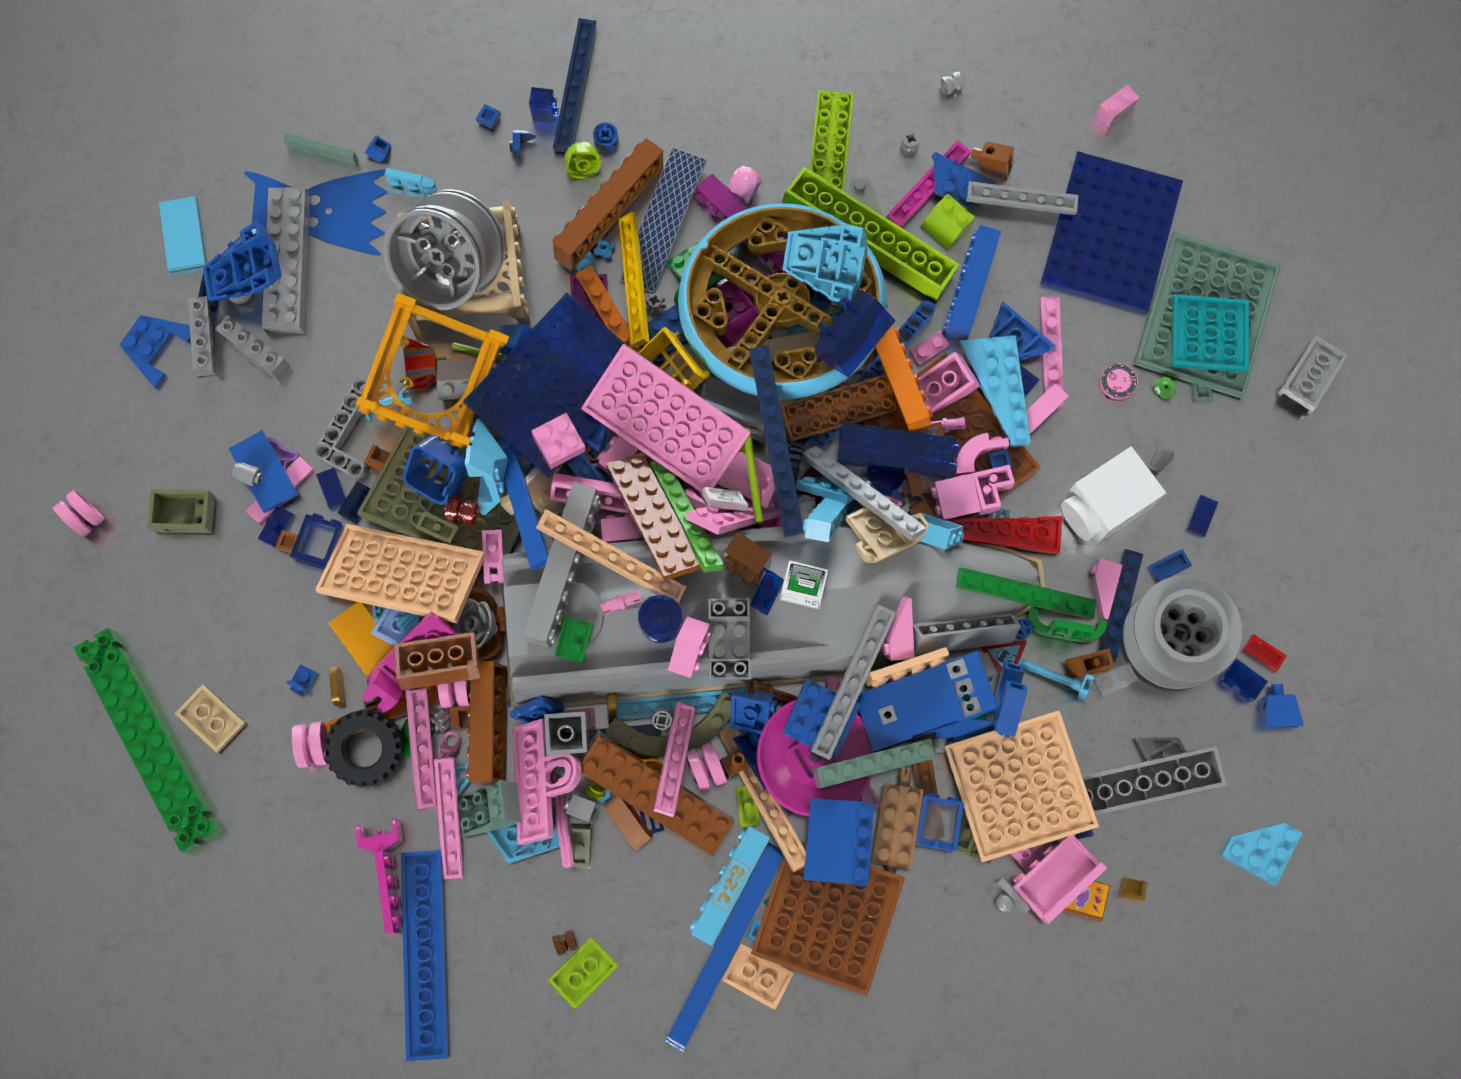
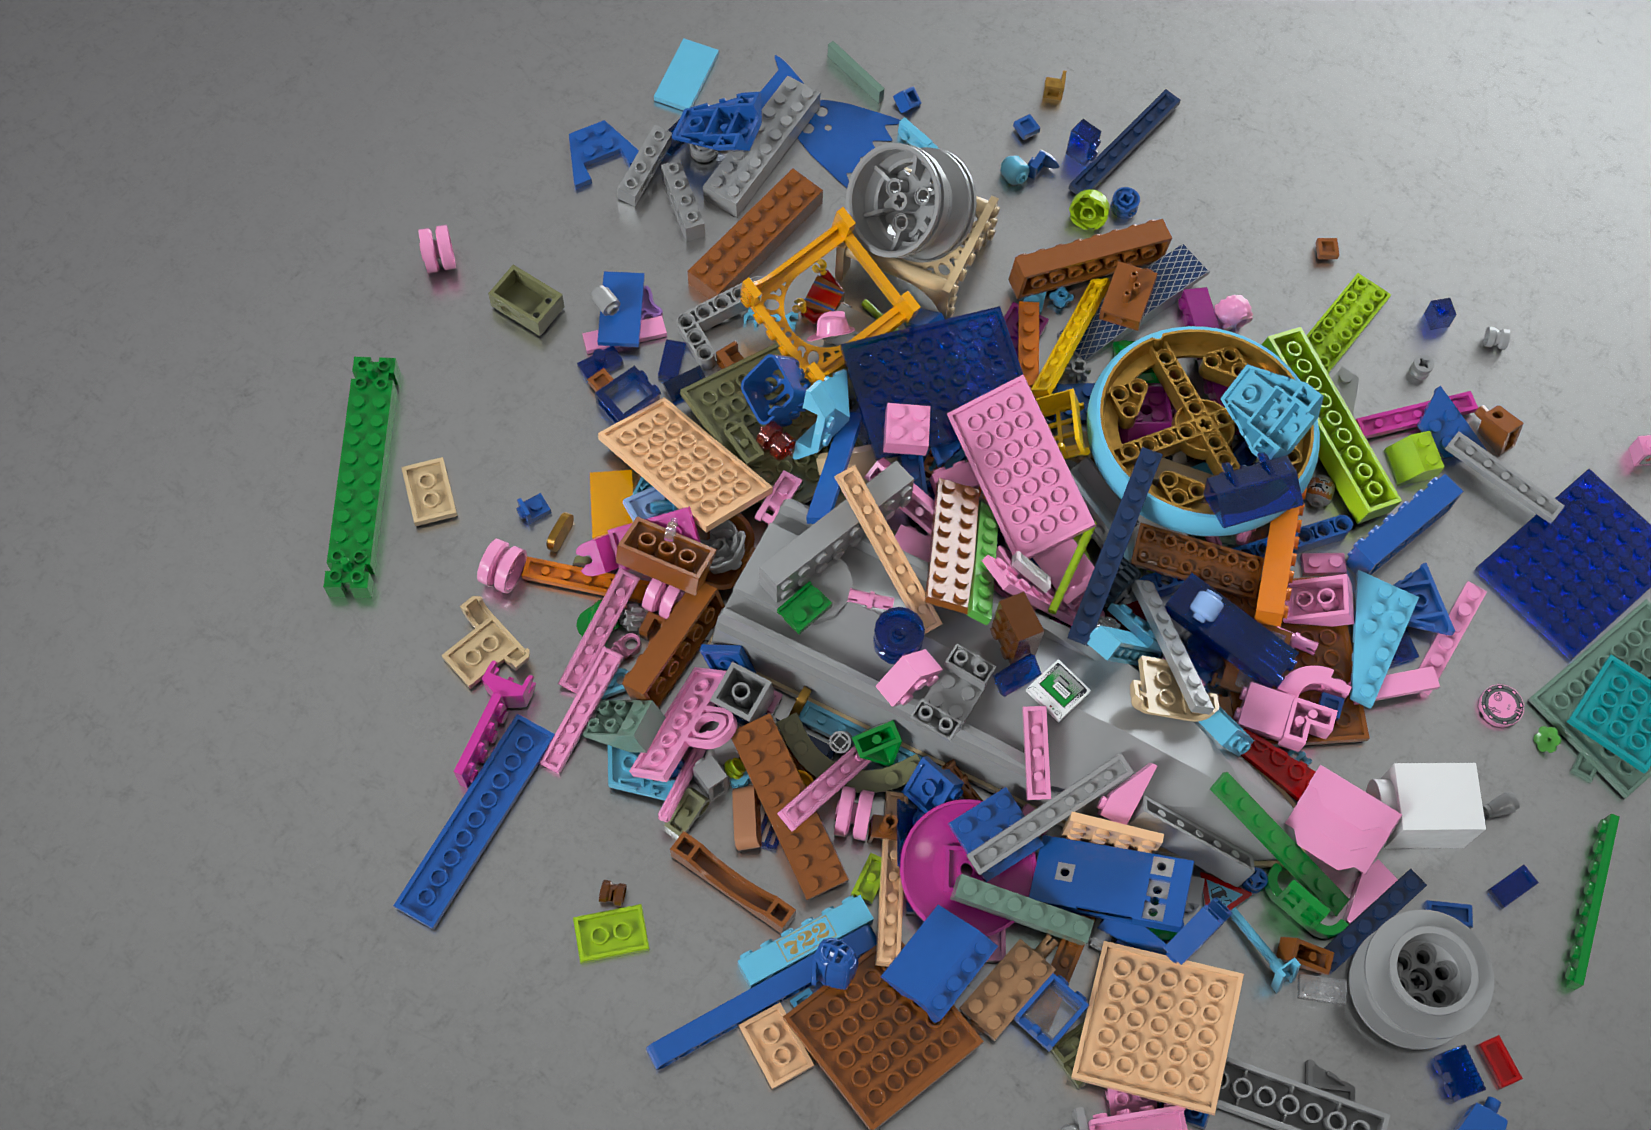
camera: 30 degrees right, 10 degrees down
black tyre [324,709,404,787] -> none
none -> tan piece [441,596,530,689]
none -> clear piece [664,518,678,542]
none -> dark orange arch [670,831,796,934]
none -> dark orange brick [687,168,823,299]
none -> bright pink piece [806,311,855,341]
none -> blue piece [811,938,859,990]
none -> green slope [852,720,902,766]
none -> medium azure head [1000,156,1030,185]
none -> bright pink plate [1022,706,1051,800]
none -> pearl gold panel [1043,70,1067,100]
none -> dark orange piece [1099,261,1157,331]
none -> light blue head [1190,589,1224,623]
none -> bright pink slope [1285,765,1403,874]
none -> light grey head [1305,475,1335,507]
none -> dark orange plate [1316,238,1339,259]
none -> clear blue brick [1424,298,1457,330]
none -> green plate [1565,814,1620,990]

